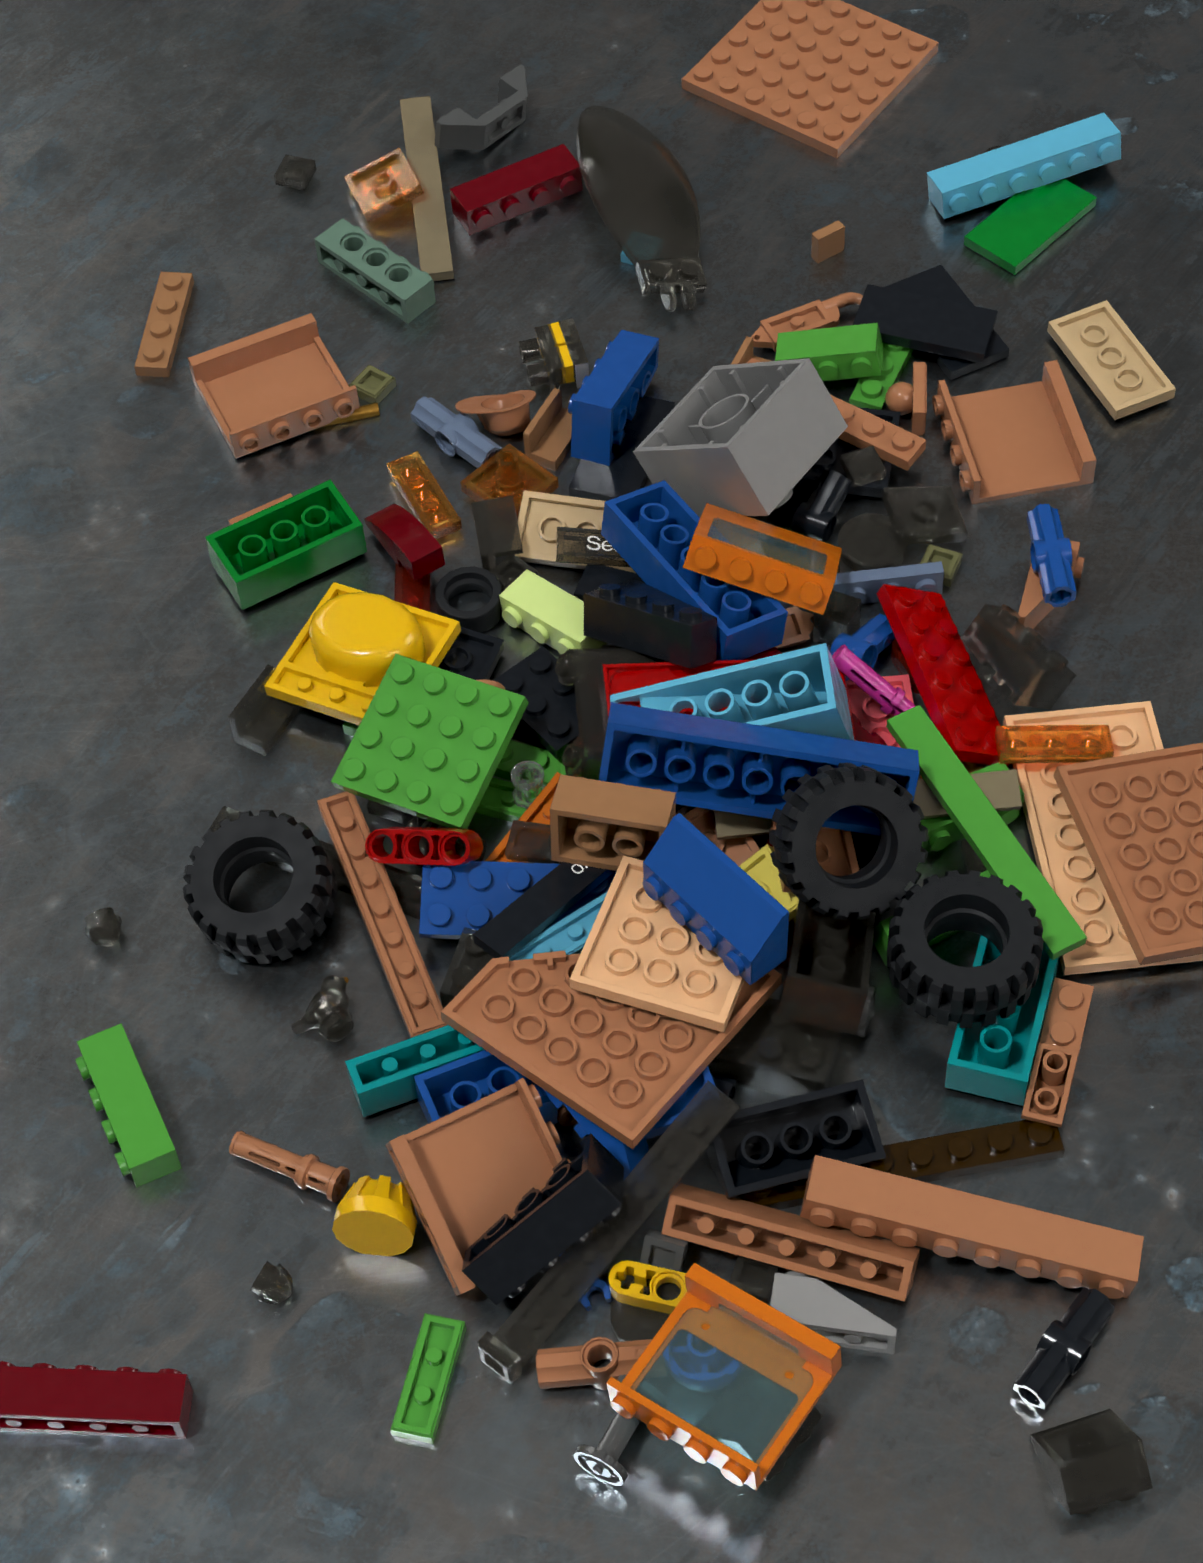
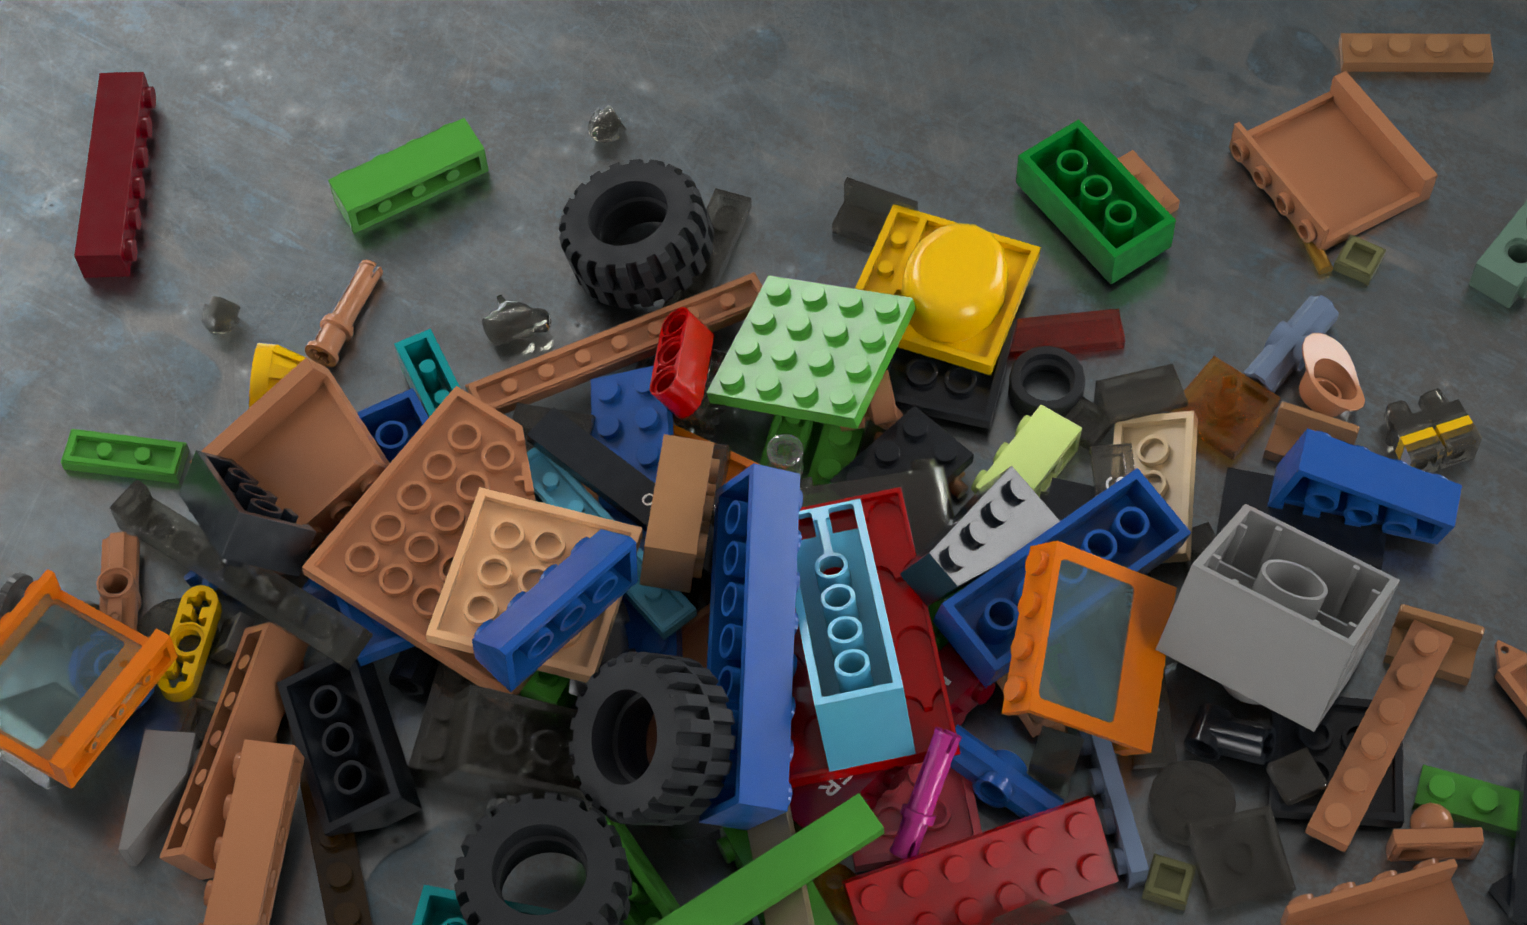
camera: 85 degrees right, 5 degrees up
dark red slope [364,503,445,581] -> none
clear orange plate [386,451,462,539] -> none
bright green brick [775,323,884,381] -> none

